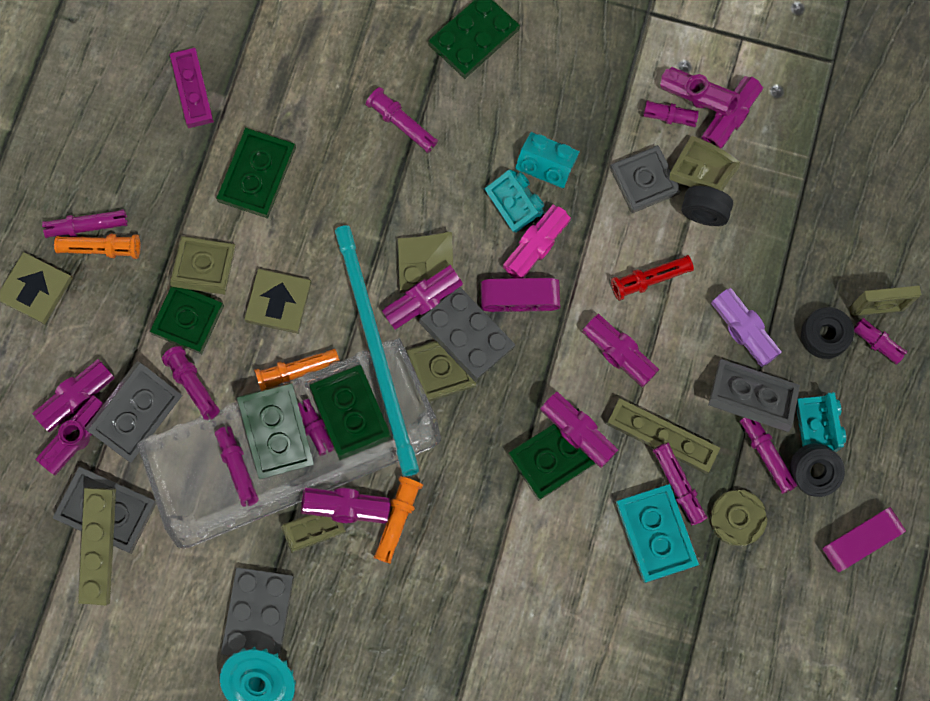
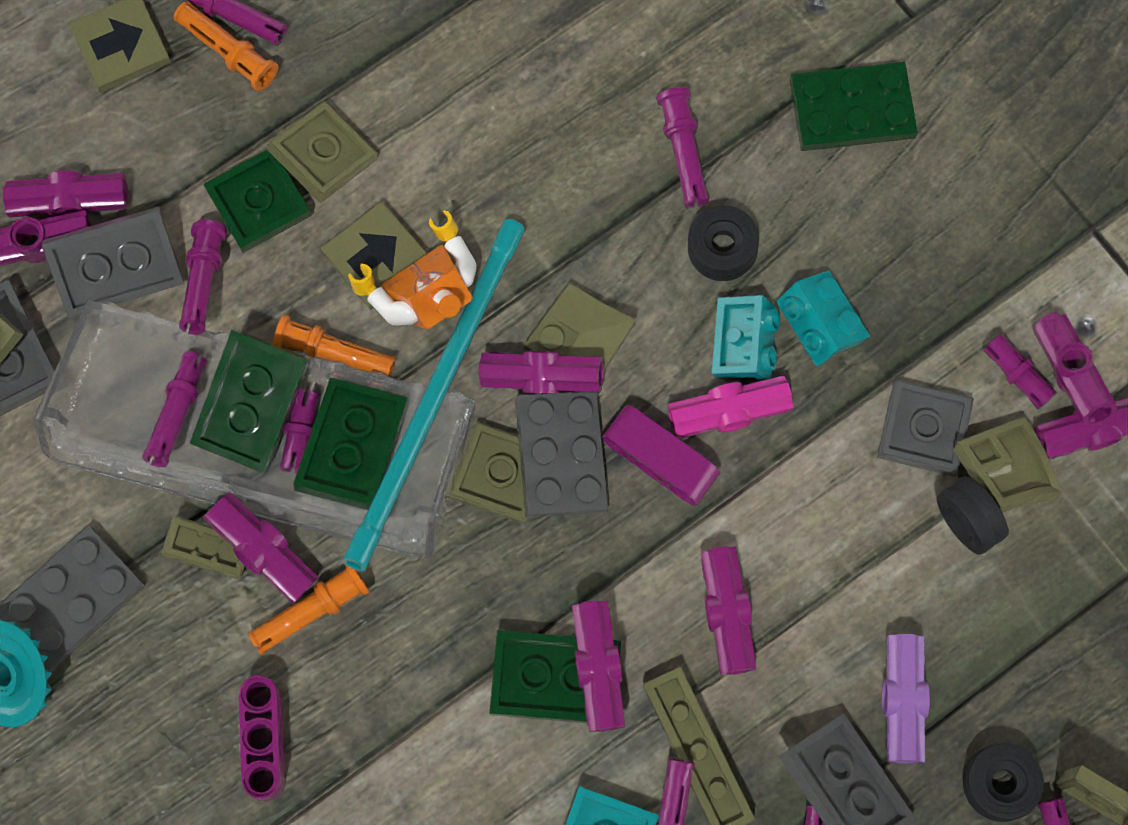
camera: 40 degrees right, 0 degrees up
dark green plate [216,128,296,219] -> none
red pin [611,255,694,301] -> none
none -> magenta beam [239,675,285,802]
none -> torso [348,210,477,330]
none -> black tyre [688,205,759,281]

